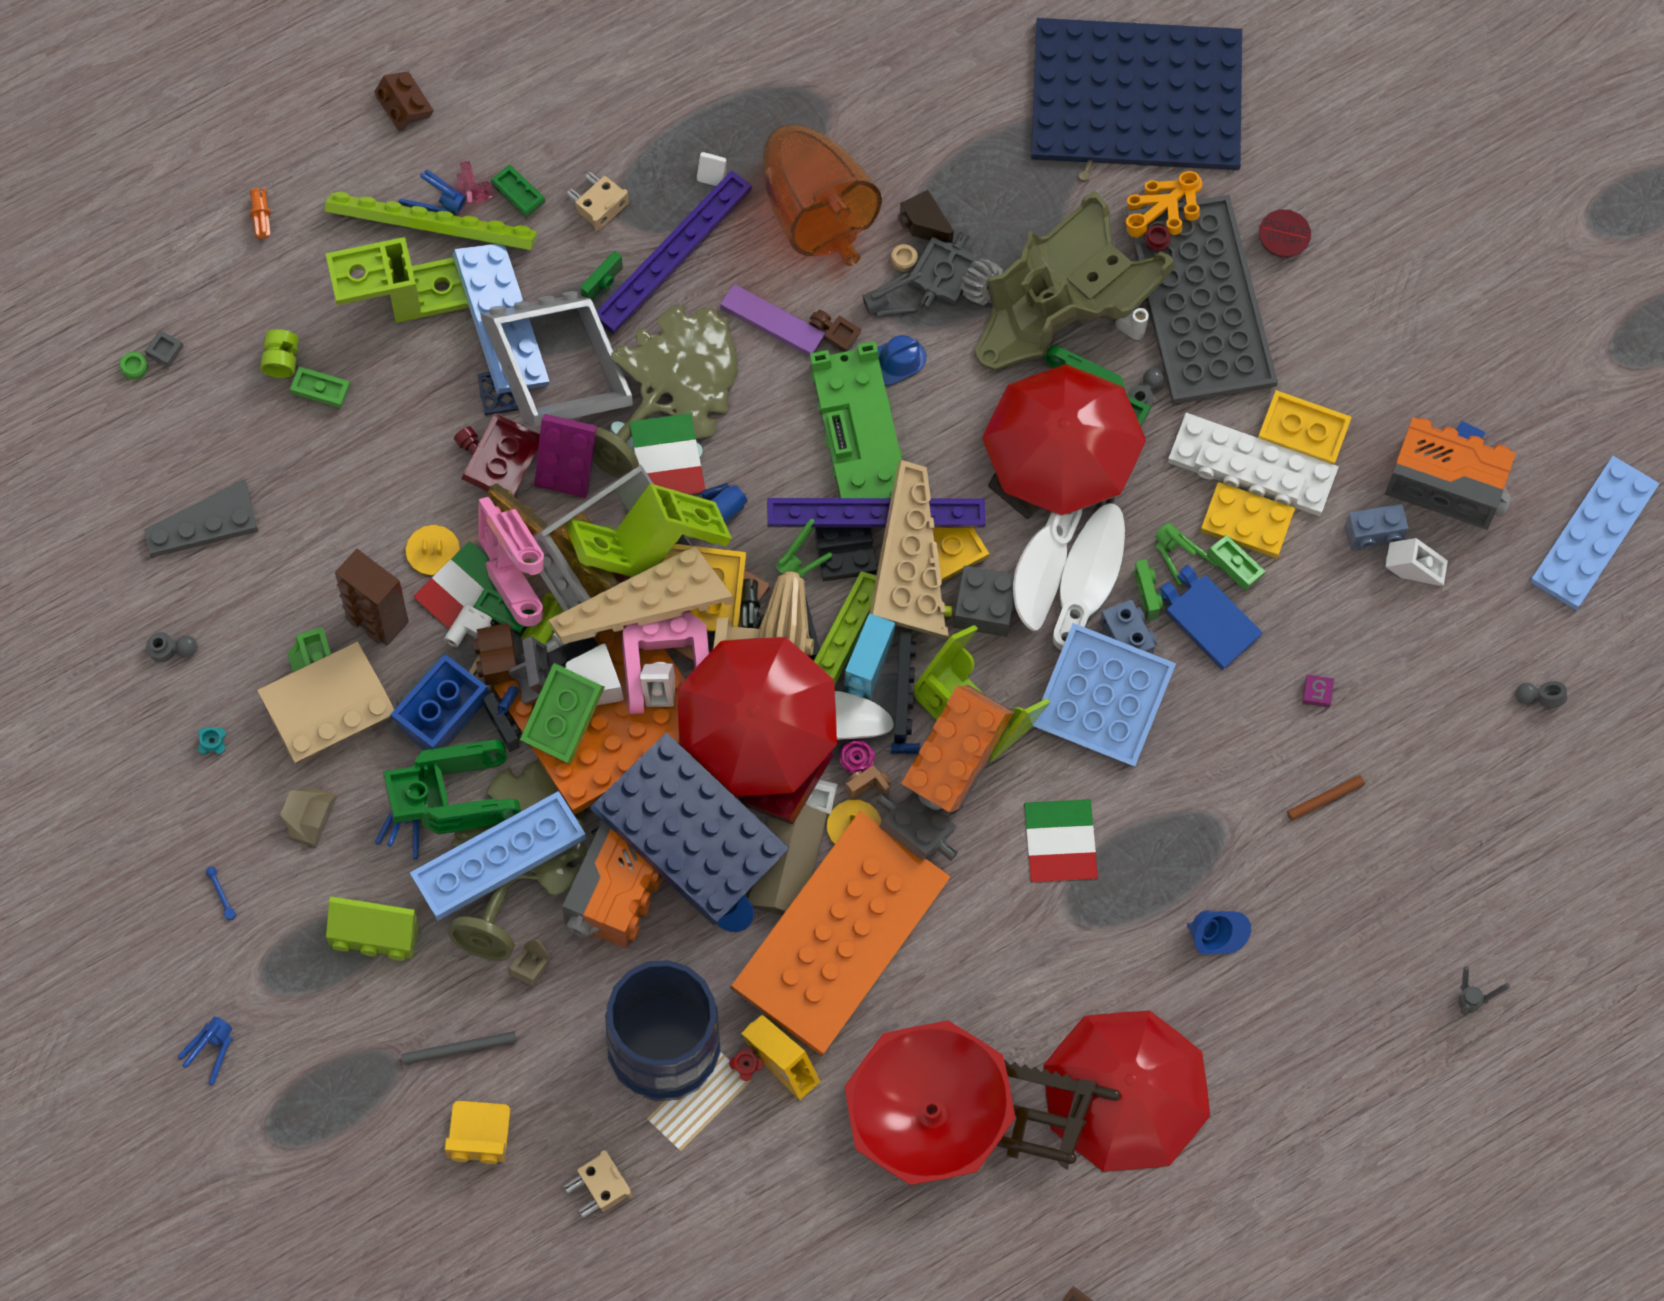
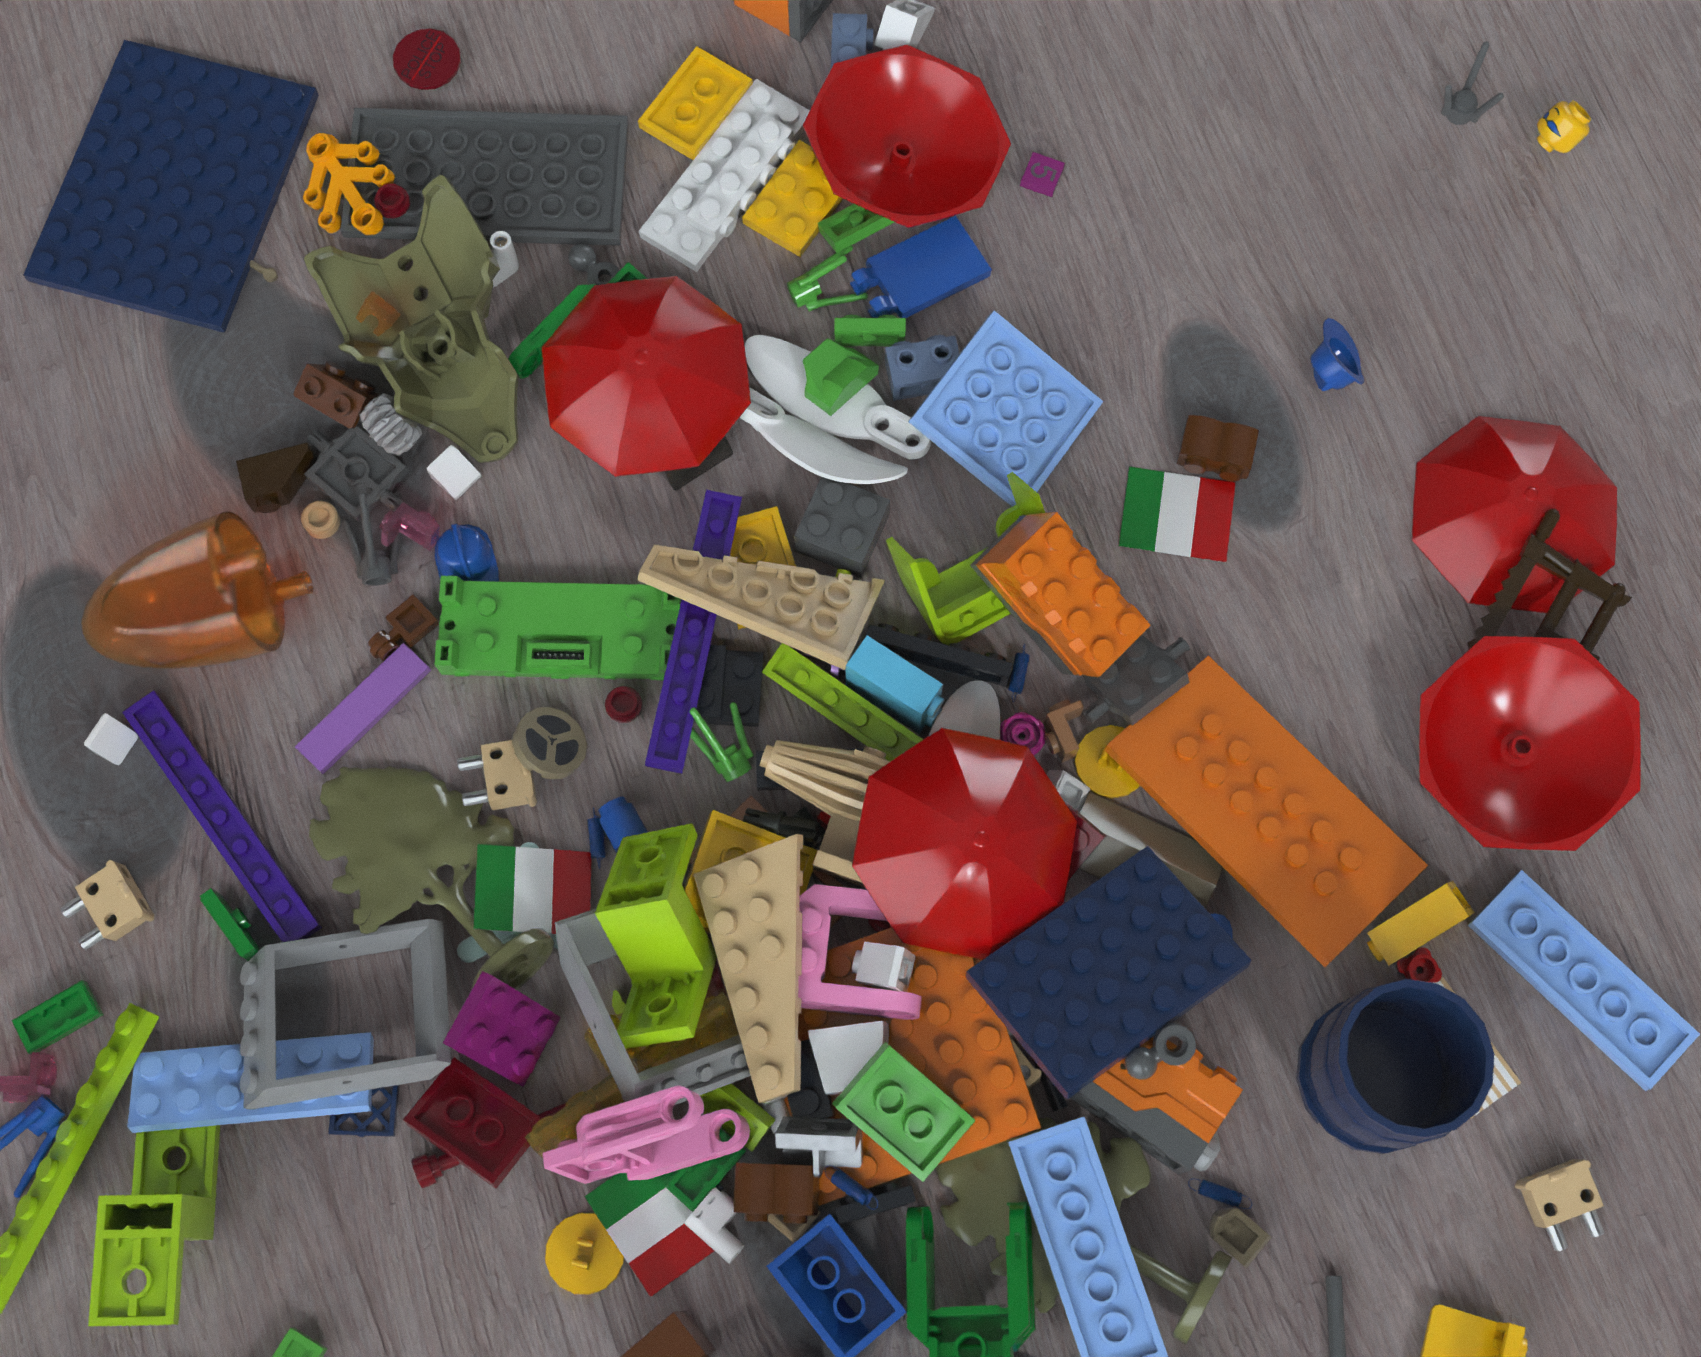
camera: 75 degrees left, 5 degrees up
dark orange bar [1287,775,1365,821] -> none
none -> reddish brown bracket [293,361,380,428]
none -> clear orange tile [356,291,402,337]
none -> clear pink bracket [379,502,440,551]
none -> white slope [427,445,481,500]
none -> tan piece [457,740,537,810]
none -> dark tan tile [512,707,587,780]
none -> dark red plate [605,686,642,723]
none -> red piece [803,45,1011,228]
none -> bright green slope [803,338,879,416]
none -> dark grey plate [1125,1023,1196,1080]
none -> reddish brown brick [1177,415,1259,482]
none -> blue piece [1188,1178,1252,1209]
none -> light blue plate [1468,870,1700,1091]
none -> yellow head [1537,100,1591,153]

